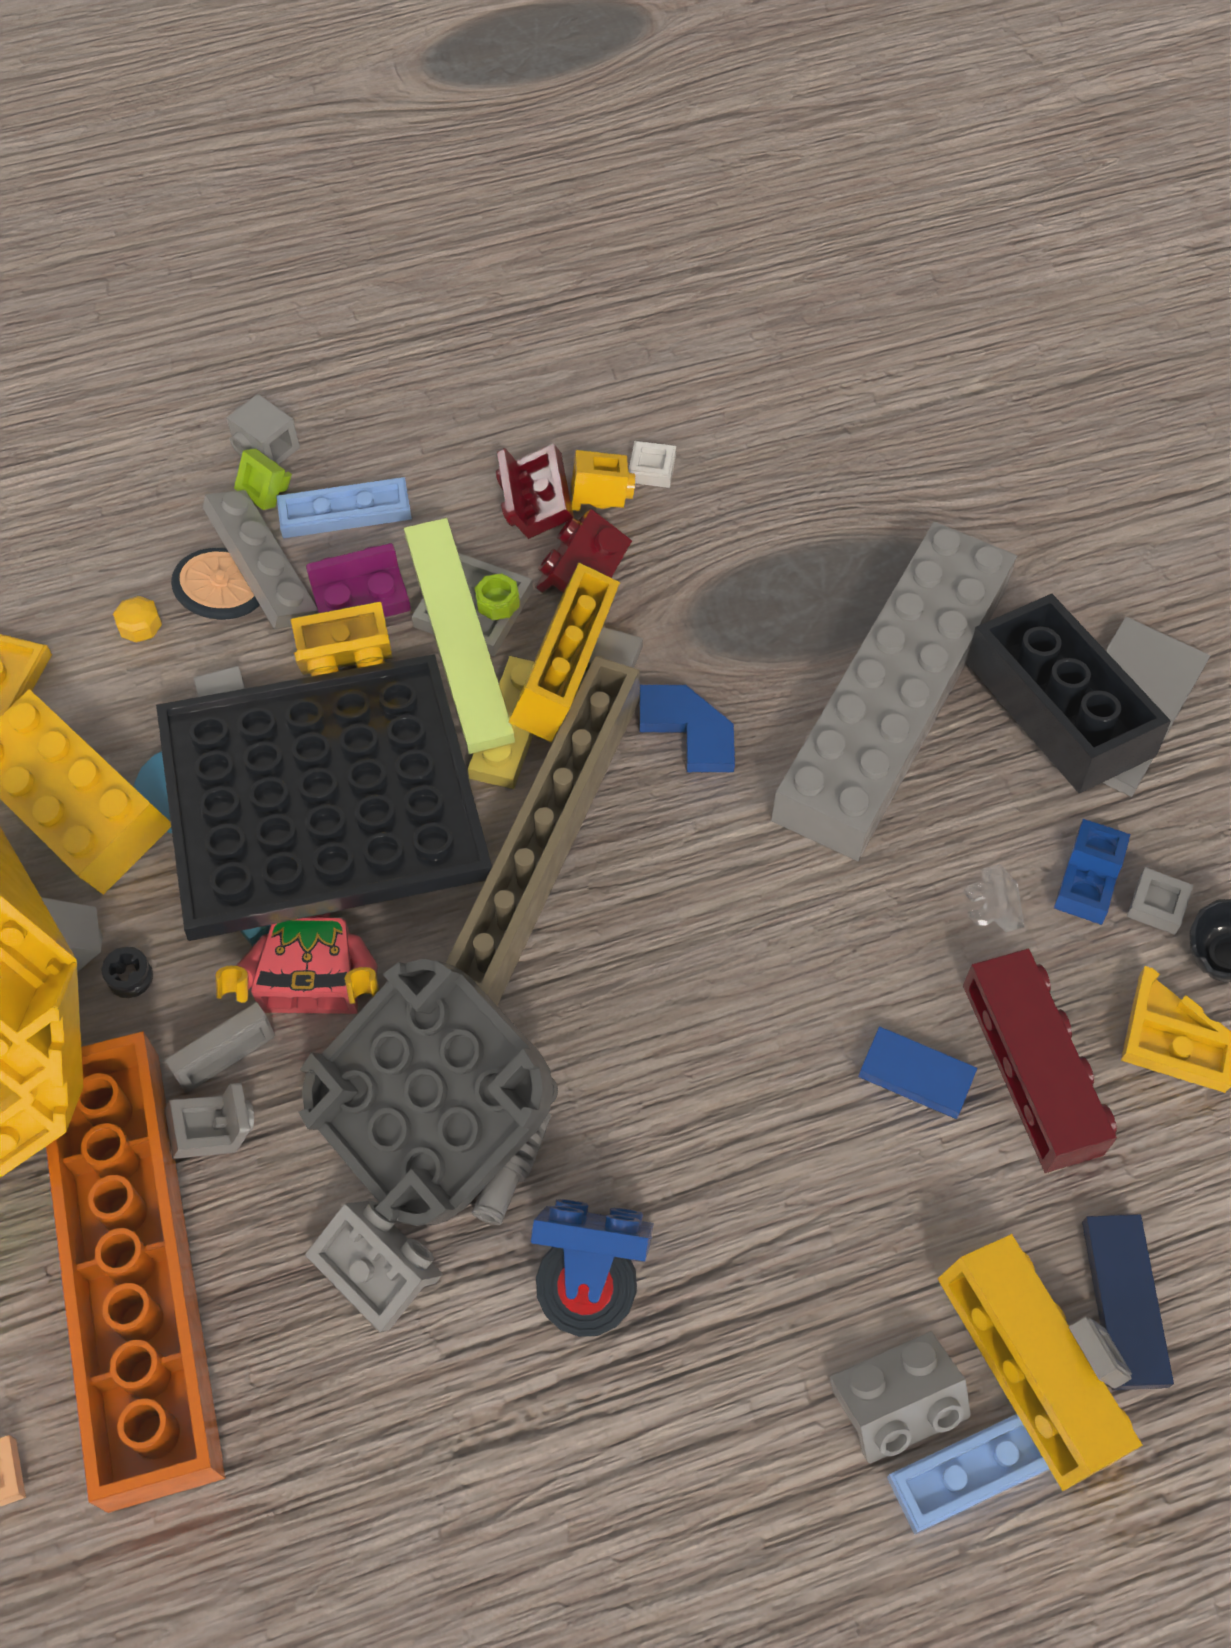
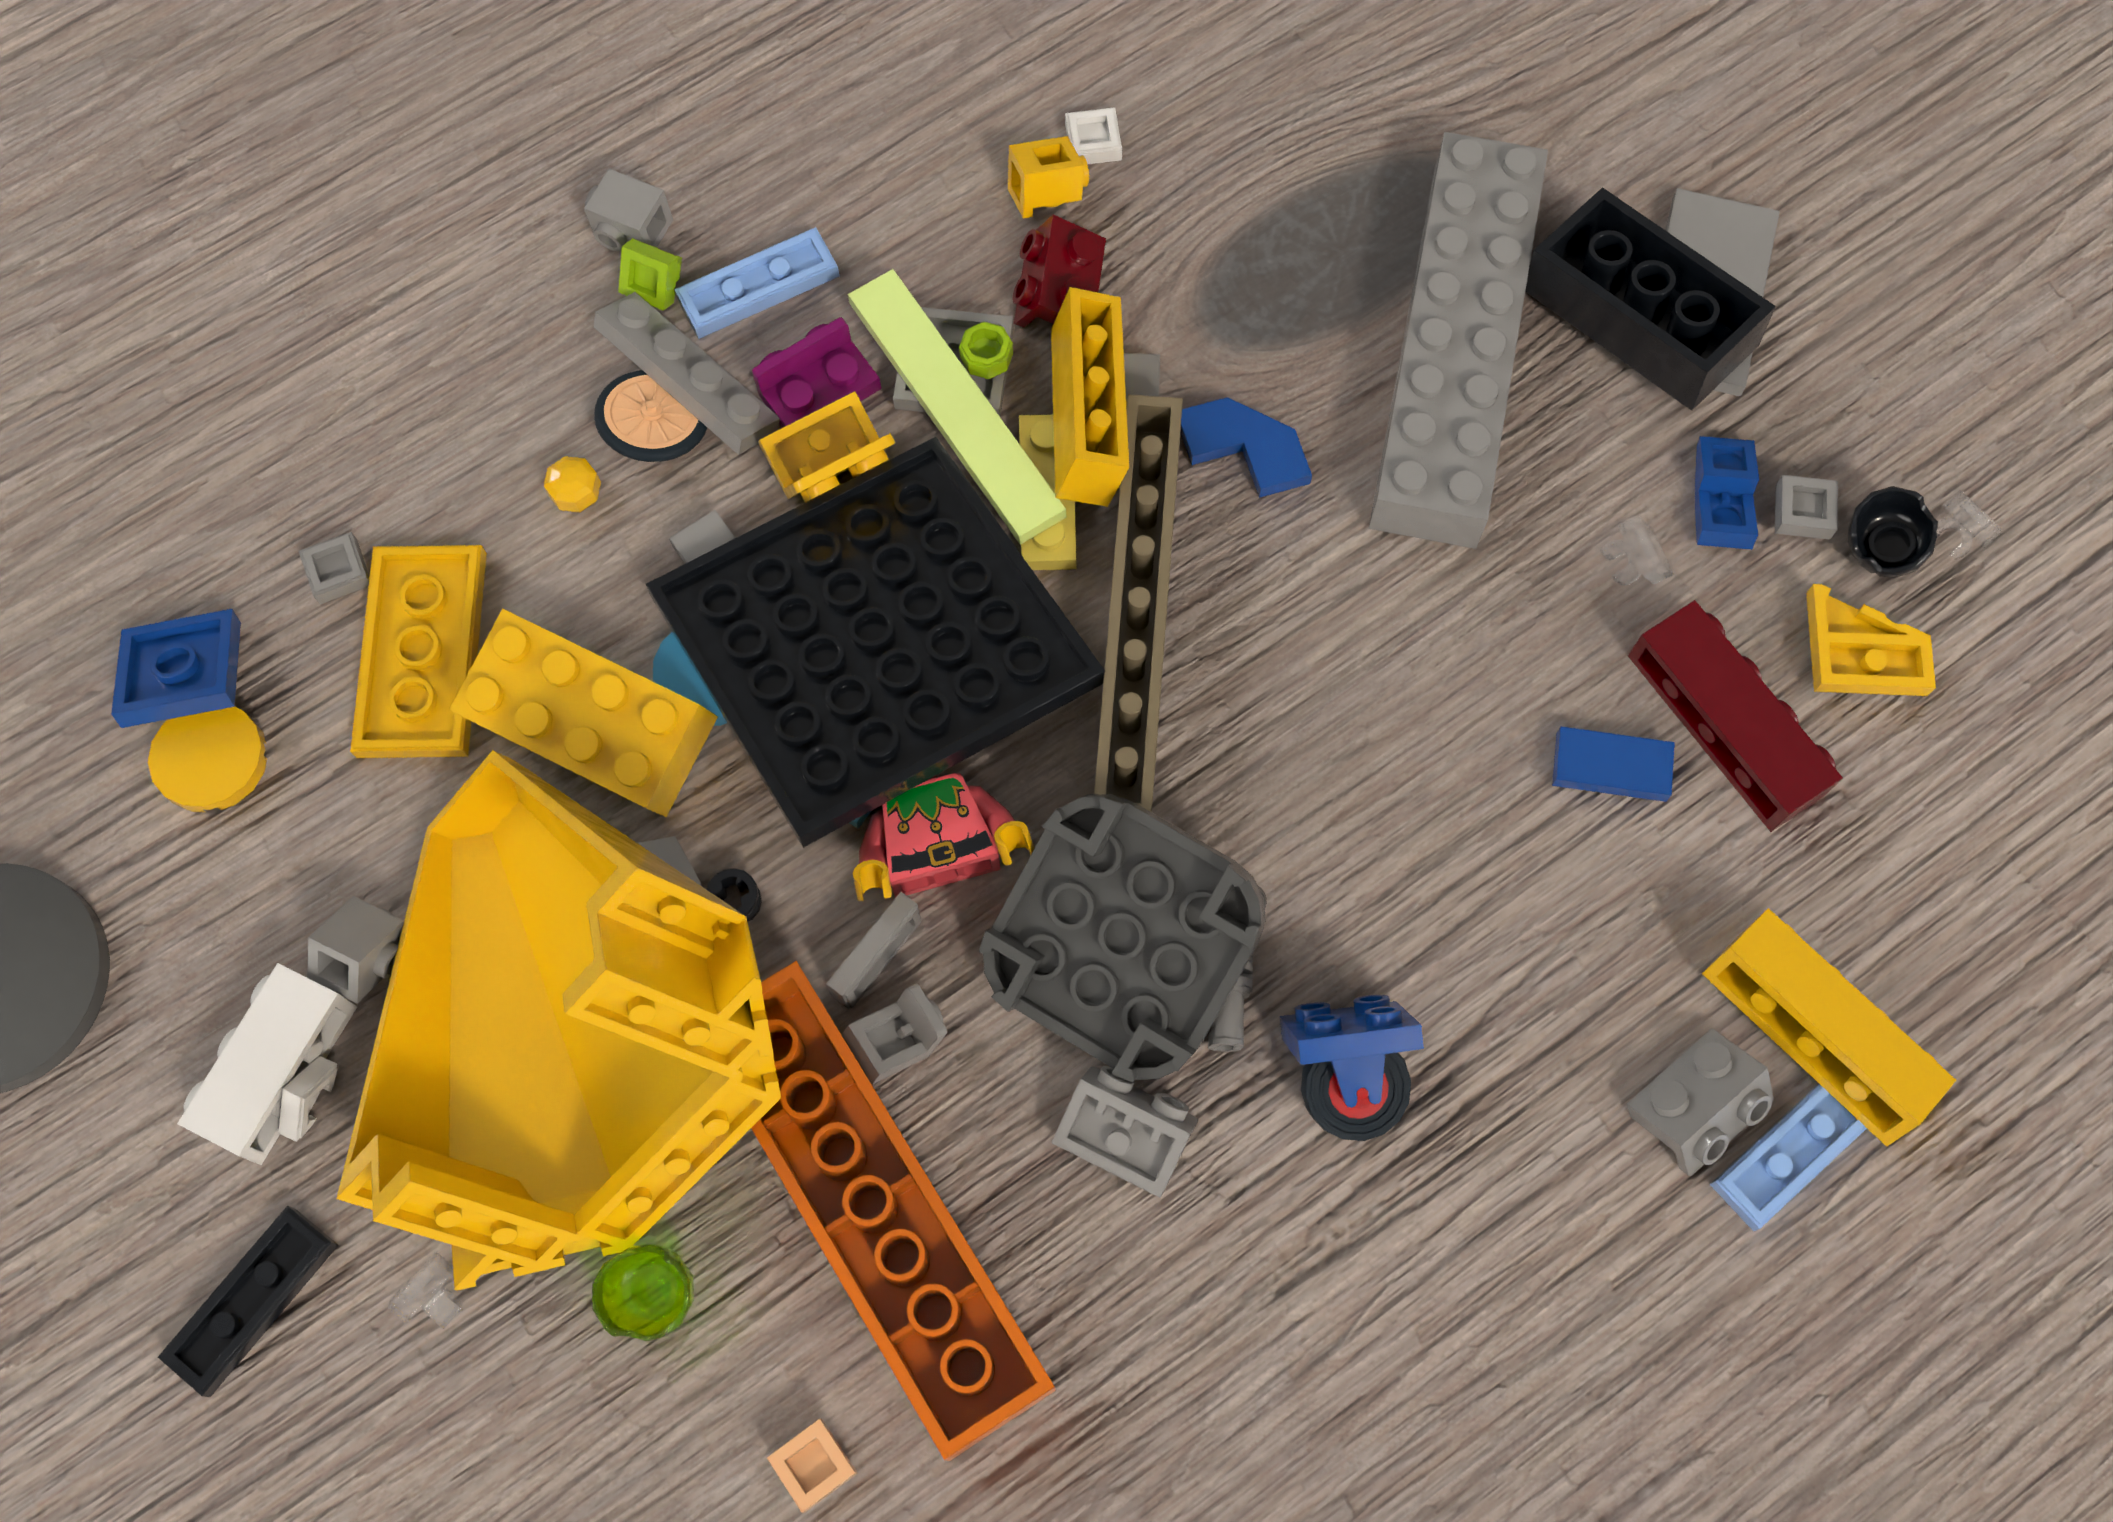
camera: 15 degrees left, 10 degrees up
dark red bracket [496,443,574,539] -> none
light grey tile [1069,1317,1132,1389] -> none
dark blue tile [1082,1214,1174,1390] -> none

